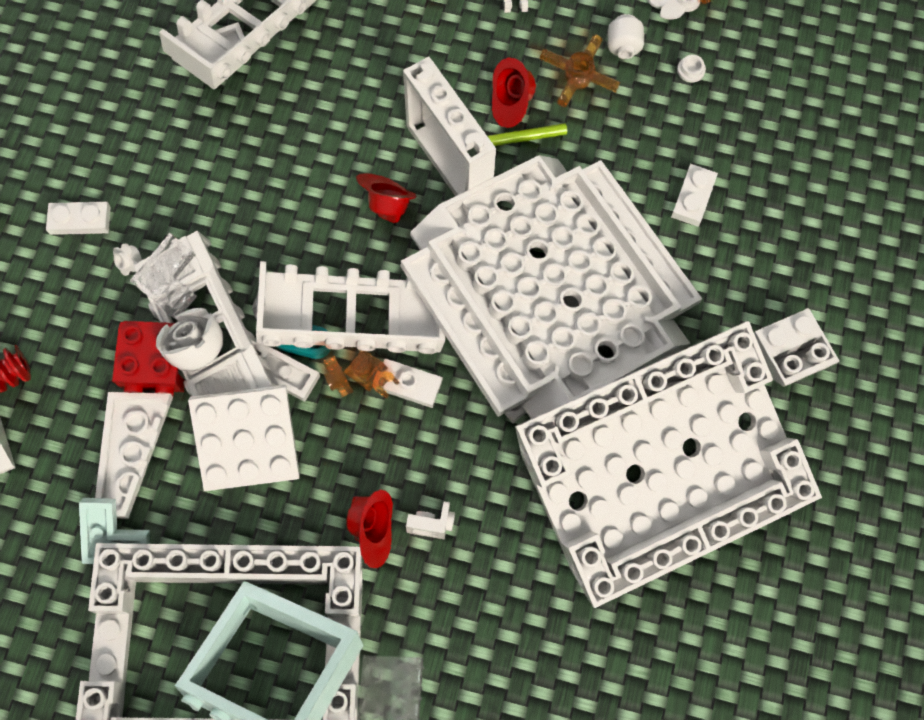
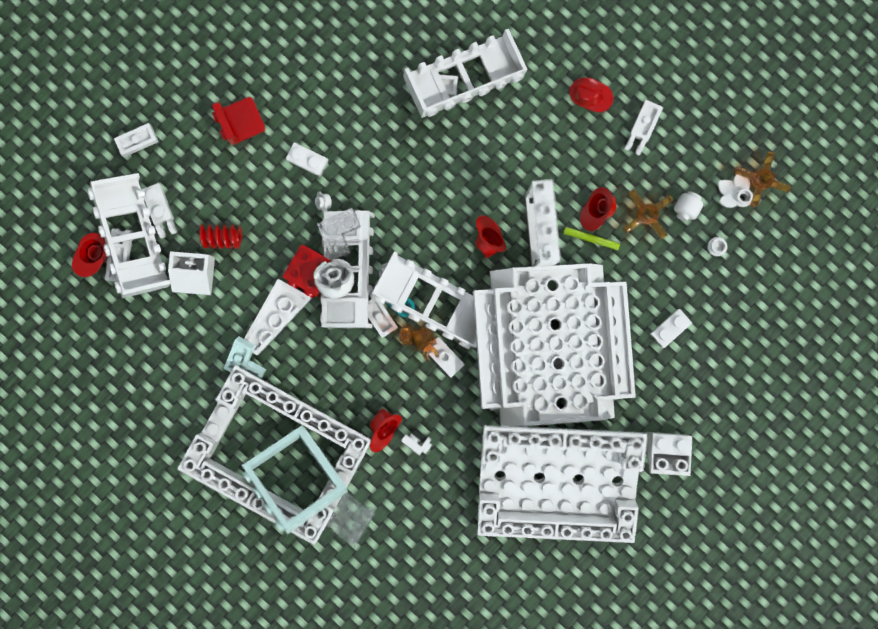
camera: 30 degrees right, 15 degrees up
white plate [188,385,300,491] -> none

